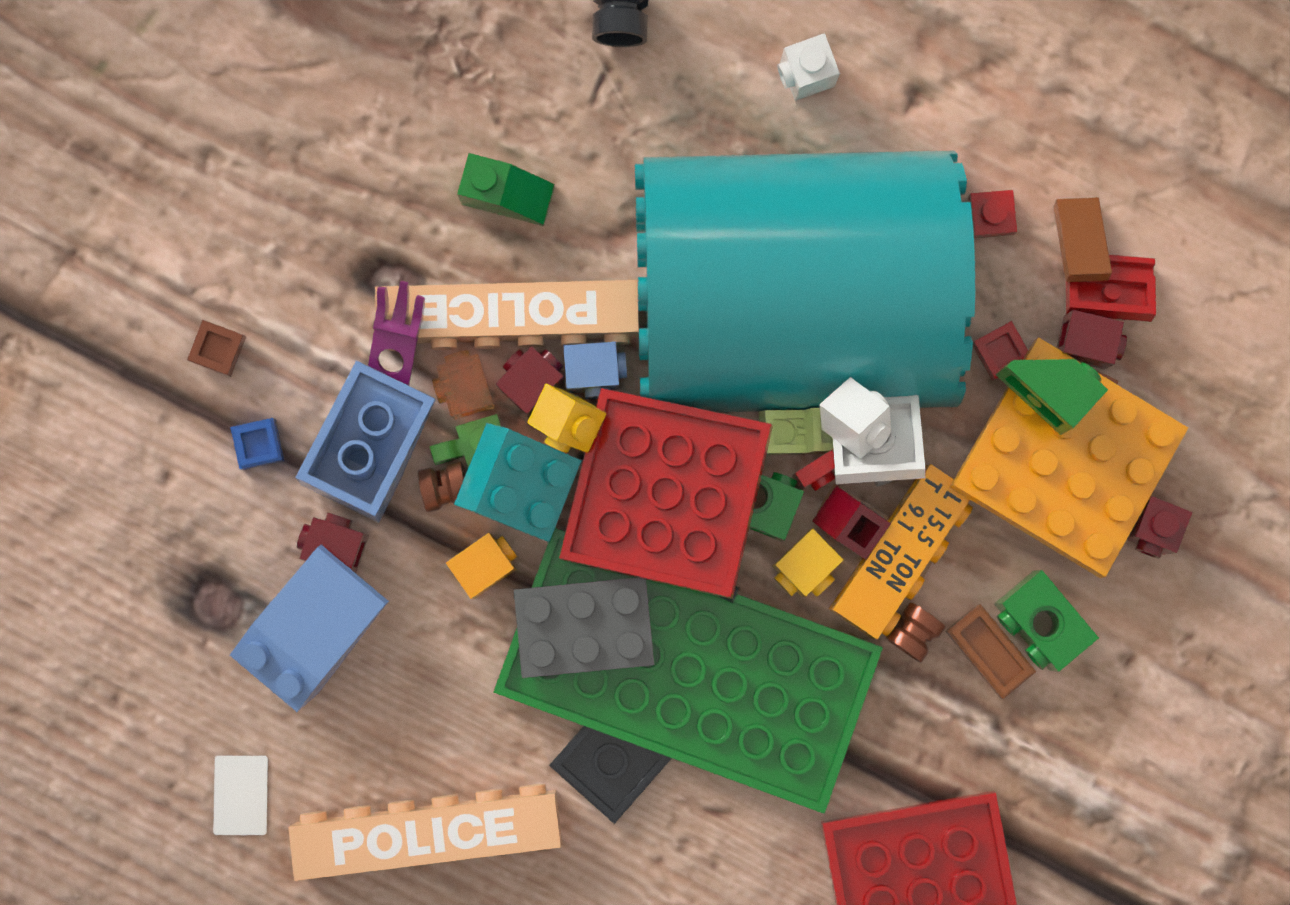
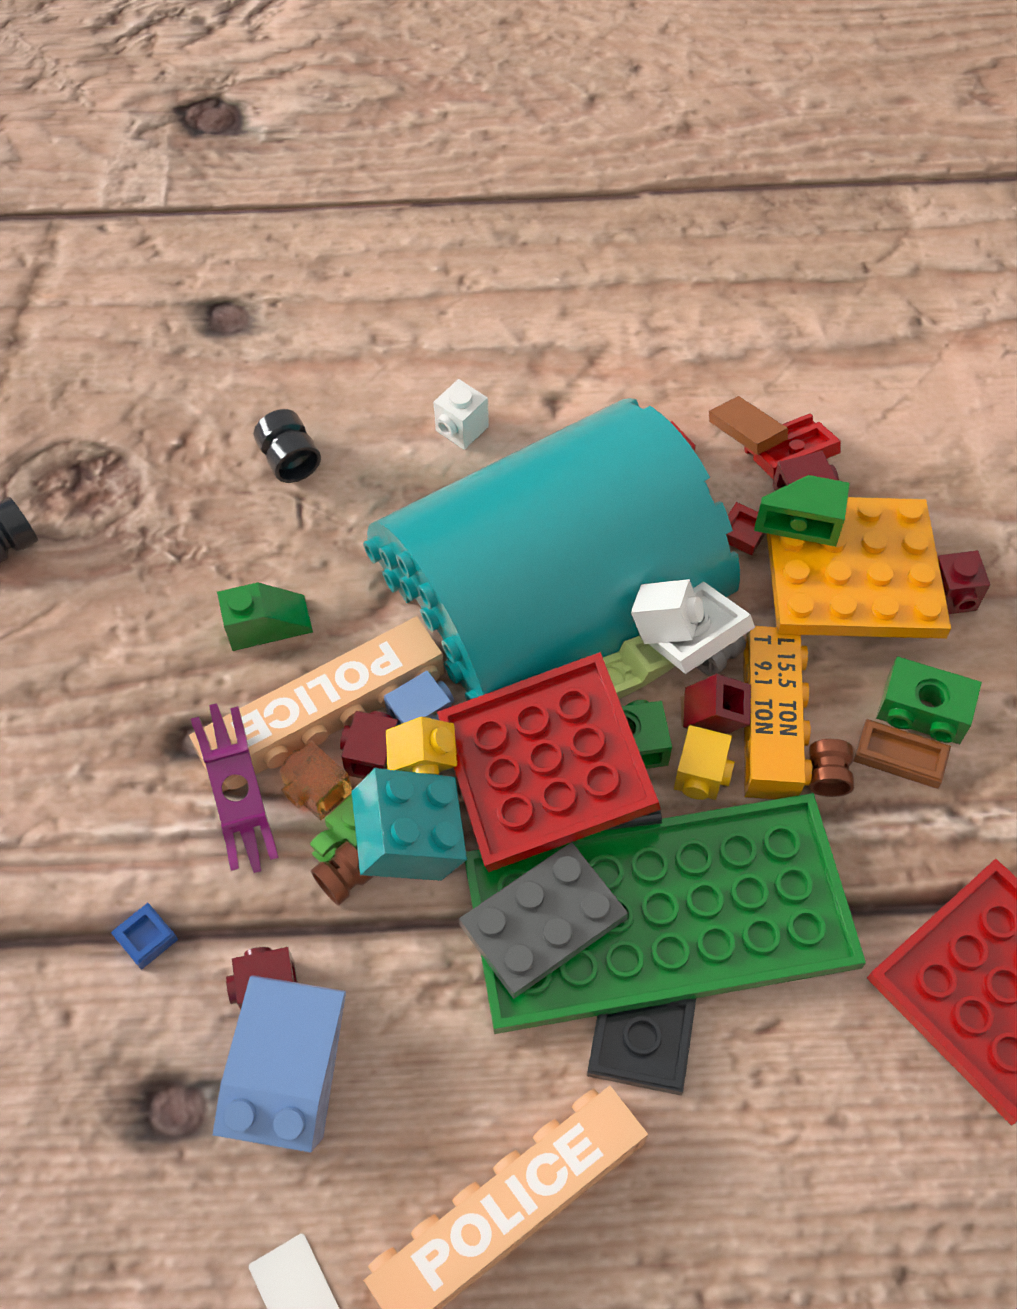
camera: 25 degrees left, 25 degrees down
copper plate [187,320,246,377] -> none
medium blue slope [295,361,436,523] -> none
light orange brick [446,533,518,599] -> none
red plate [792,450,835,491] -> none

